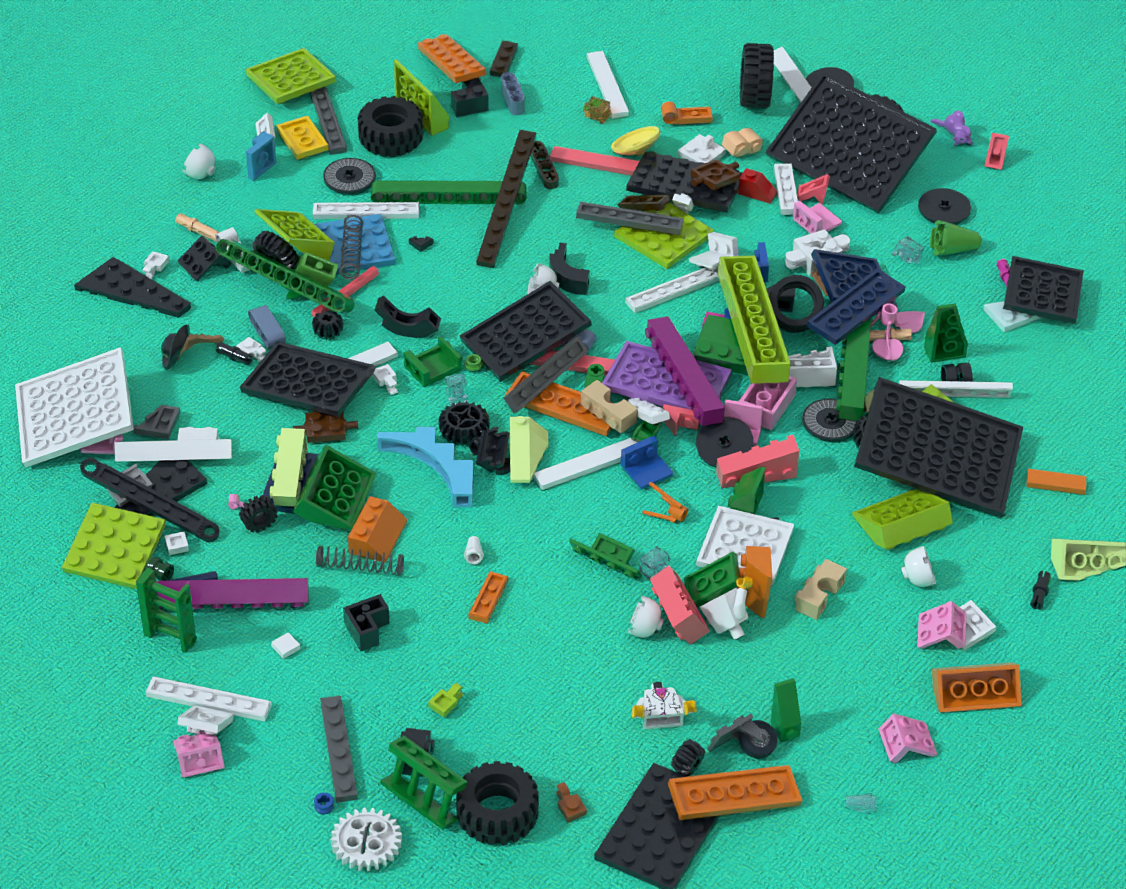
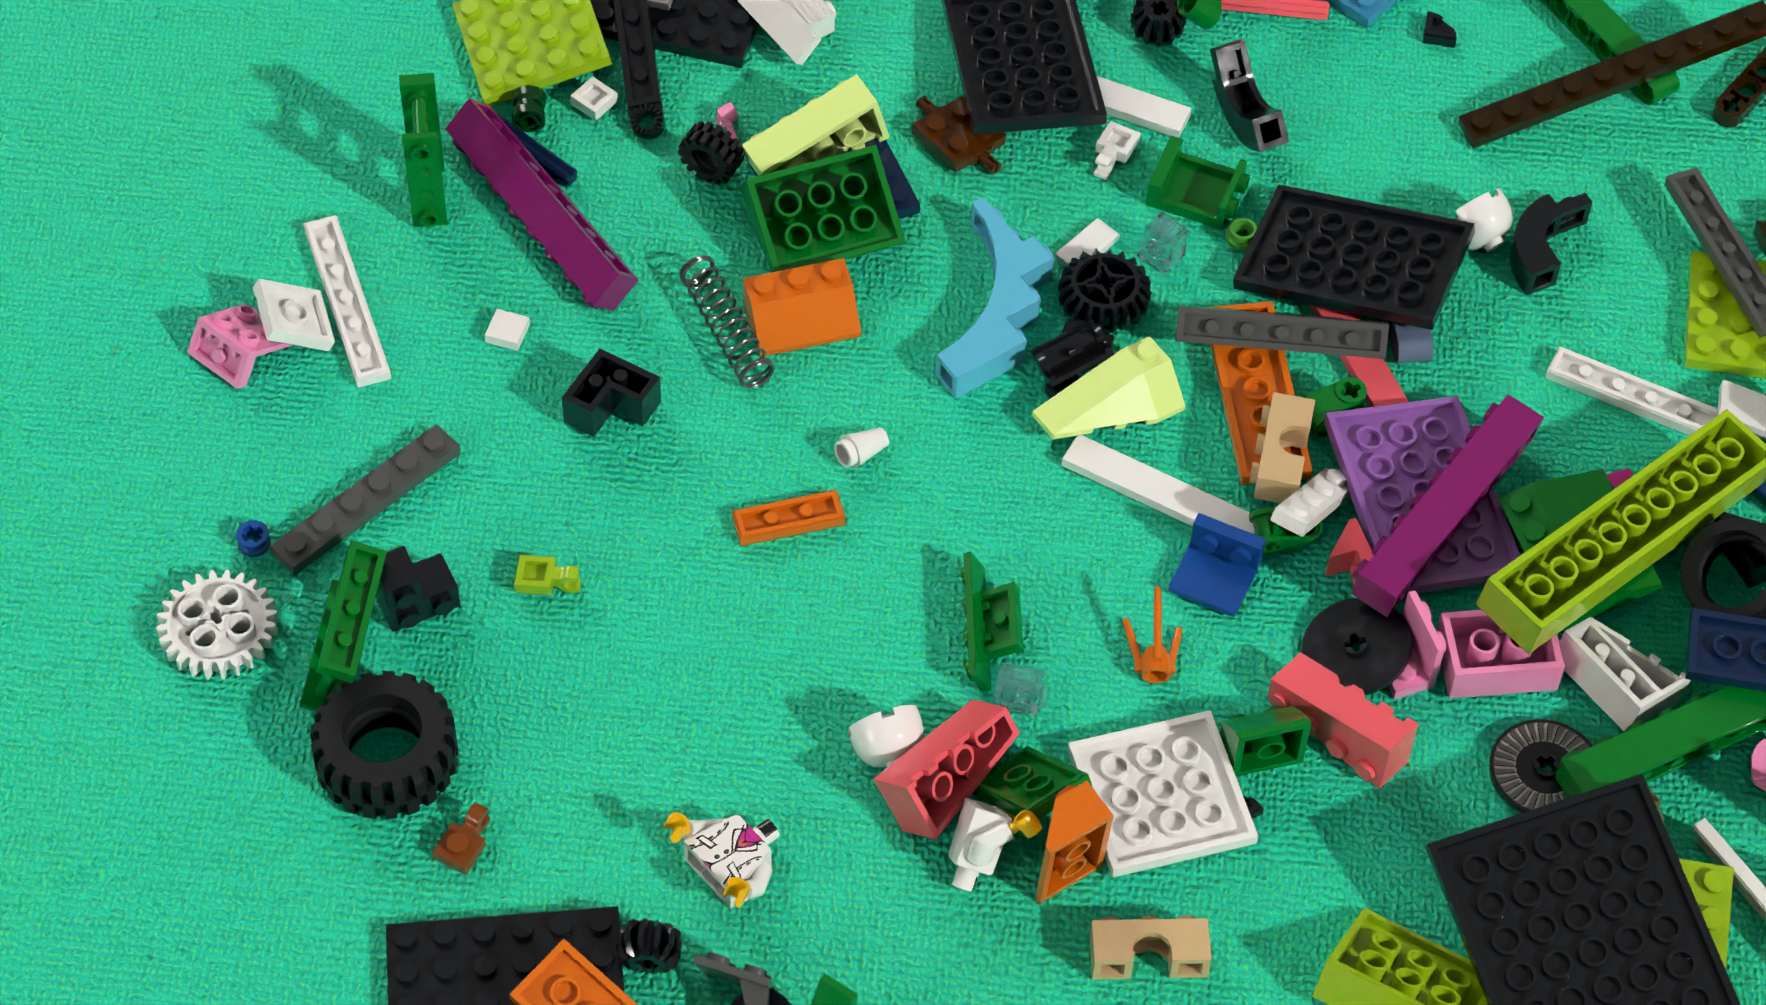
camera: 55 degrees right, 10 degrees up
none -> white piece [1055,218,1120,267]

